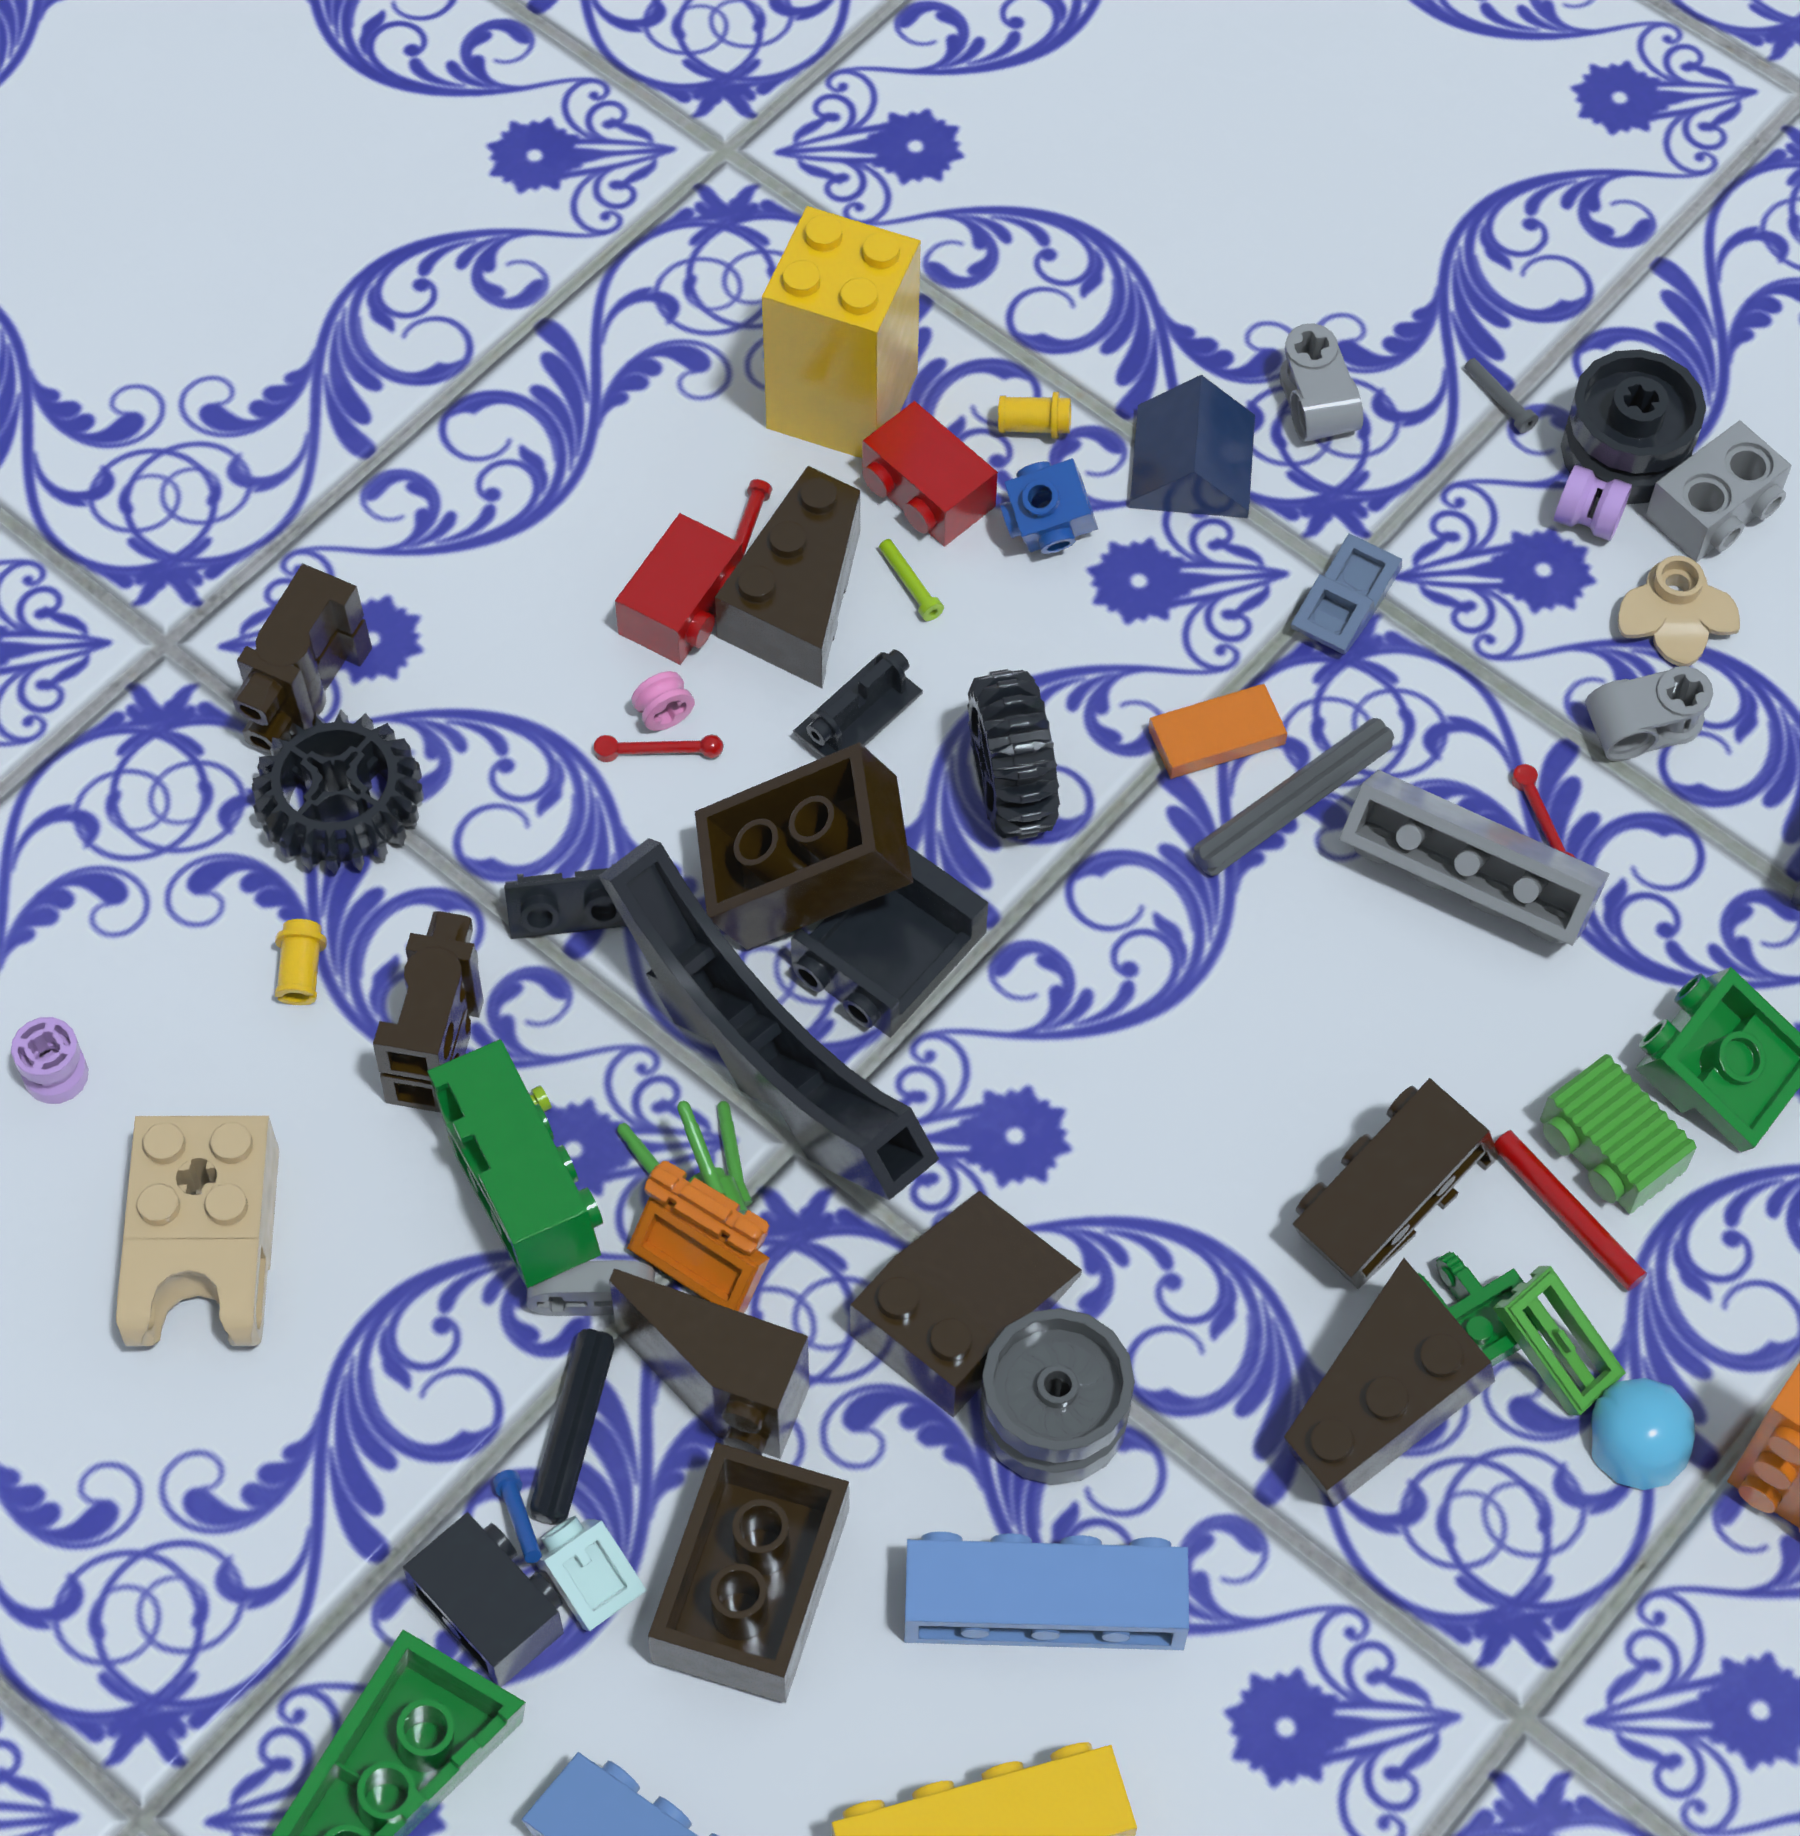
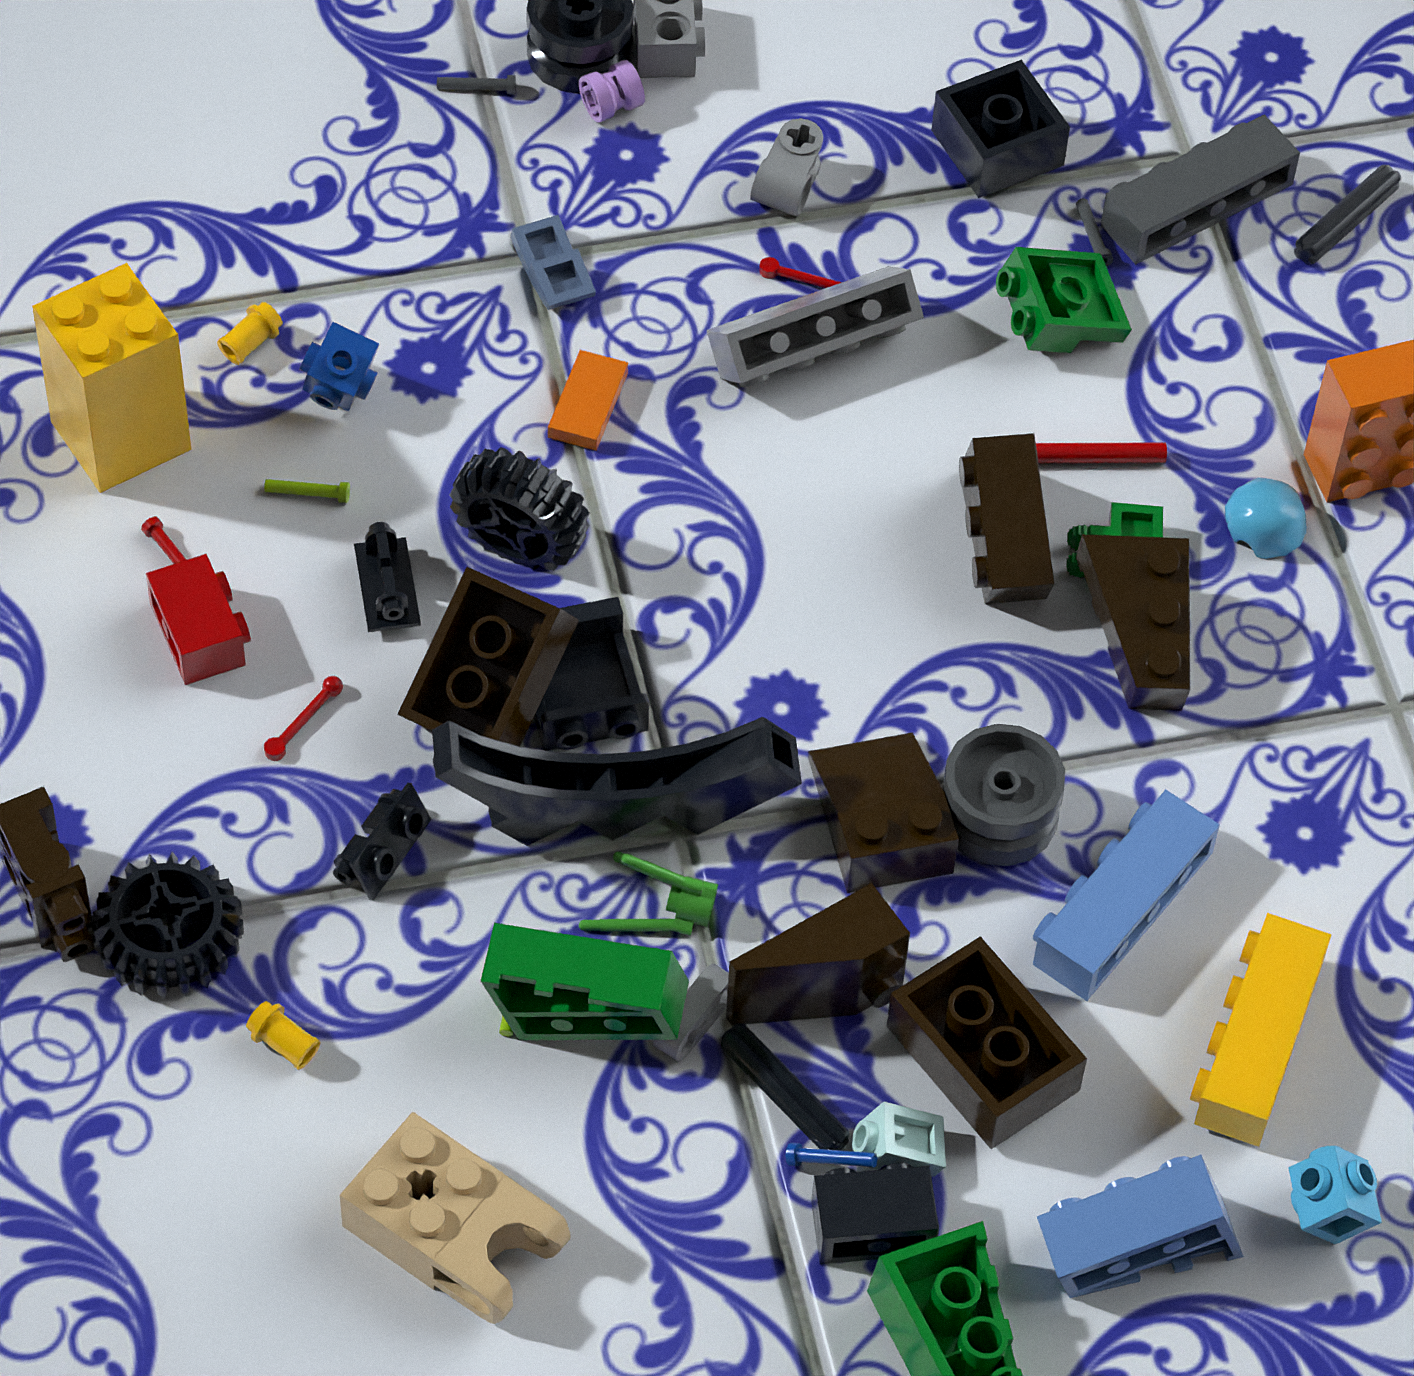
camera: 55 degrees left, 5 degrees down
lavender wheel [11,1017,89,1104] -> none
dark brown hips [373,911,484,1113] -> none
orange tile [627,1197,770,1313] -> none
bright pink bush [632,671,695,731] -> none
orange axle [644,1161,770,1256] -> none
dark brown wedge [715,466,860,688] -> none
red brick [862,400,998,547] -> none
dark blue slope [1129,375,1255,518] -> none
dark grey axle [1193,718,1395,876] -> none
light grey piece [1279,323,1363,442] -> none
bright green tile [1493,1266,1626,1416] -> none
bright green brick [1540,1054,1697,1214] -> none
tan plate [1618,556,1740,667] -> none

